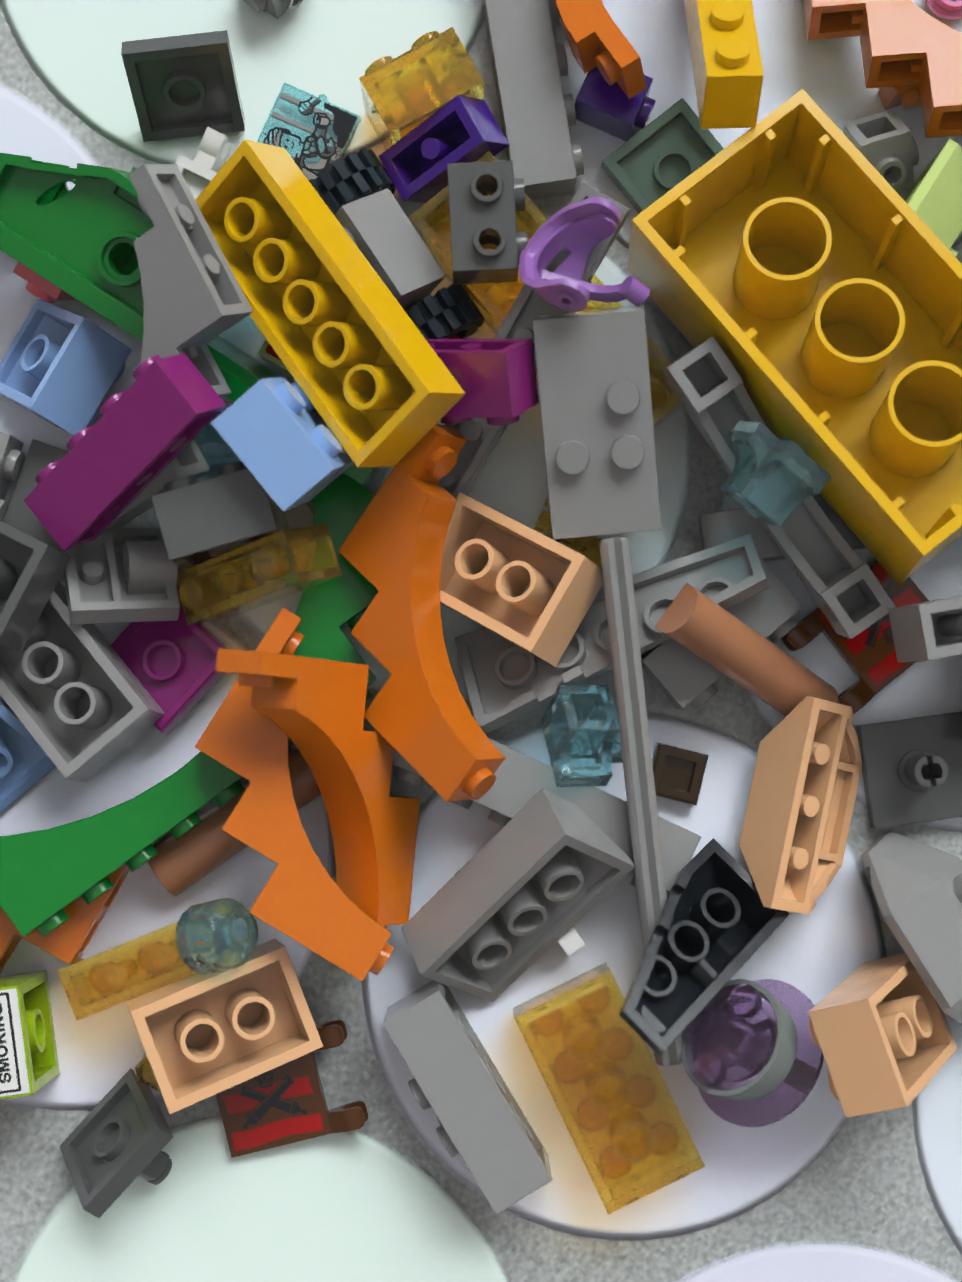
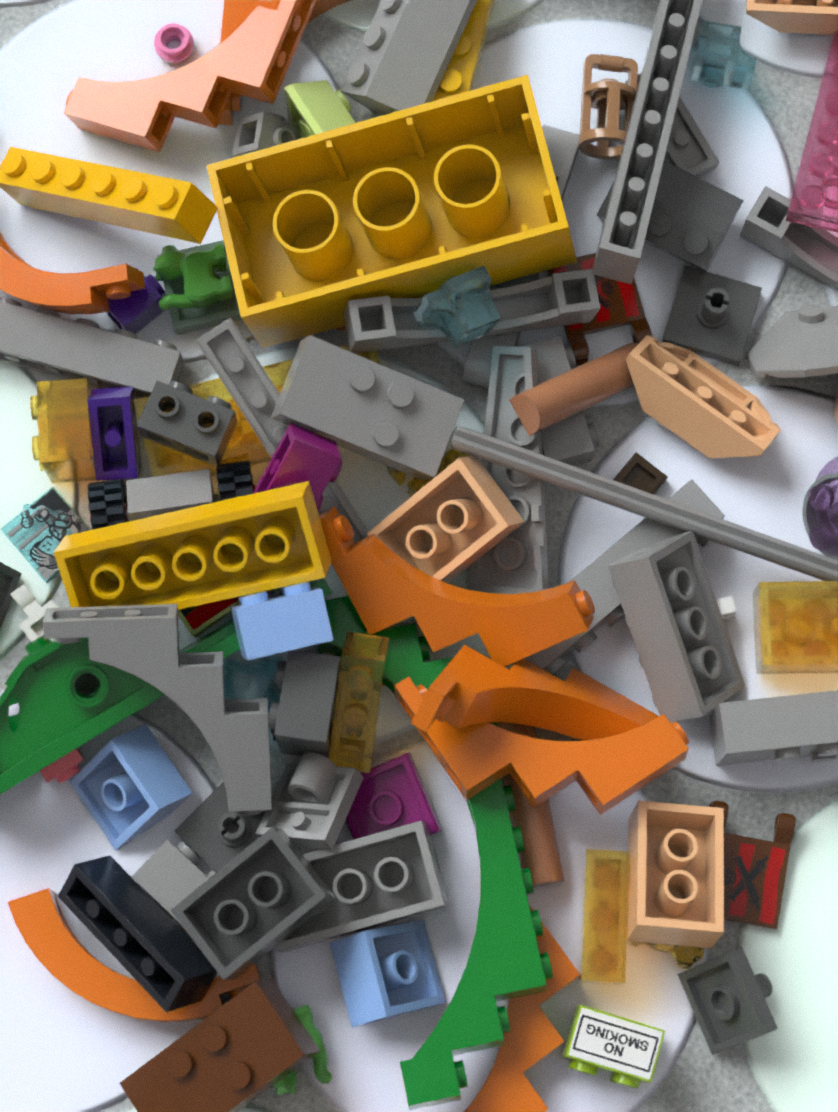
camera: 60 degrees left, 10 degrees down
magenta brick [23,353,227,551] -> none
clear light blue head [175,898,259,975] -> none
medium lavender helmet [518,197,650,312] -> none
clear light blue brick [541,685,623,787] -> none
black wedge [619,838,790,1055] -> none
none -> bright green animal [153,243,233,311]

